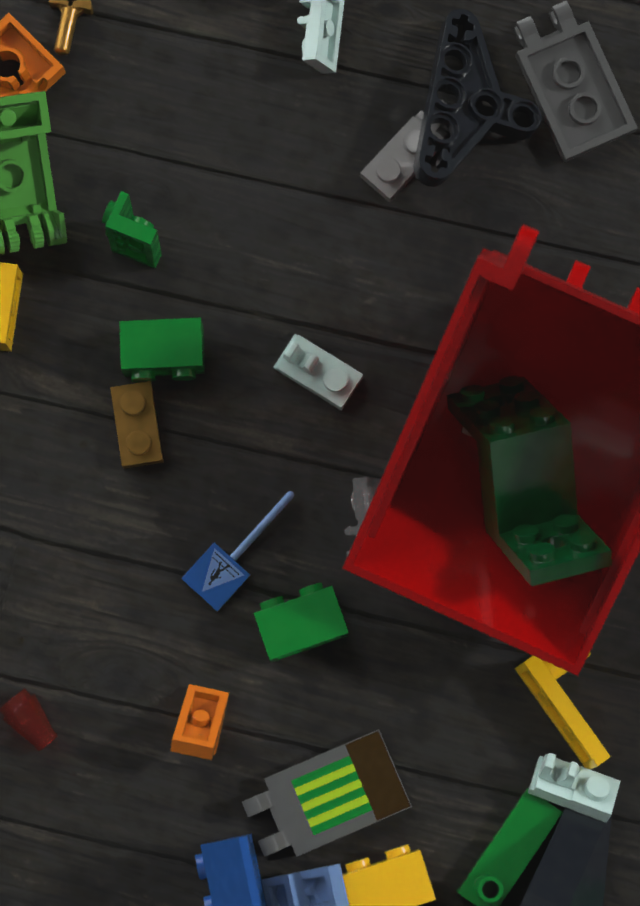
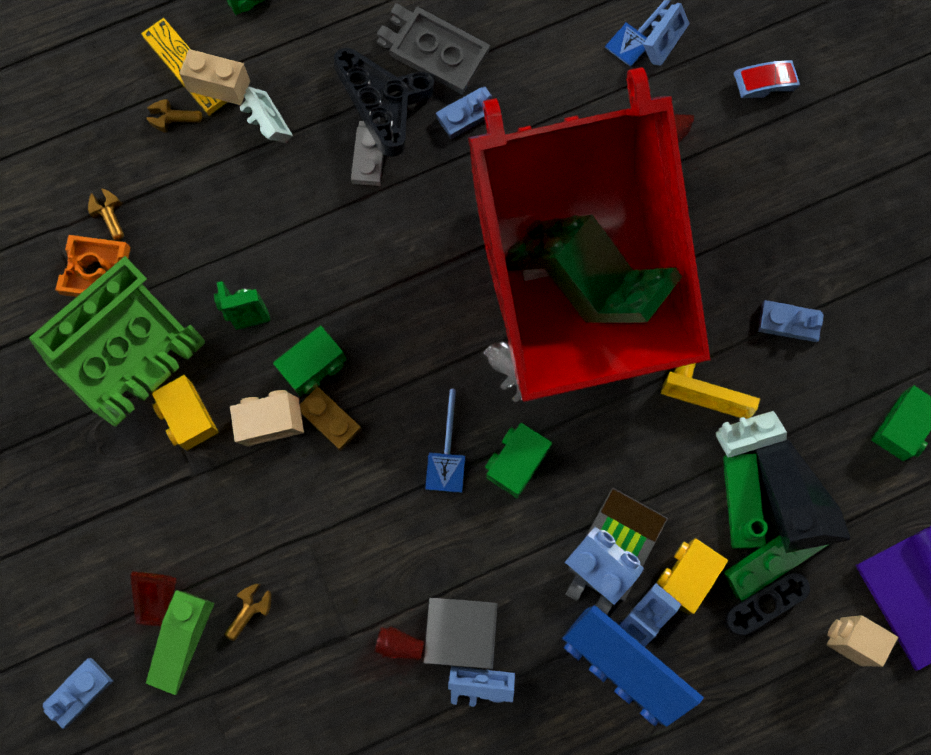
camera: 35 degrees left, 5 degrees down
orange slope [170,684,229,760] -> none
light aqua plate [273,334,363,411] -> none
none -> tan brick [230,390,304,446]
none -> dark grey slope [424,598,498,669]
none -> medium blue plate [436,87,492,140]
none -> medium blue plate [448,666,515,707]
none -> medium blue bracket [565,527,644,605]

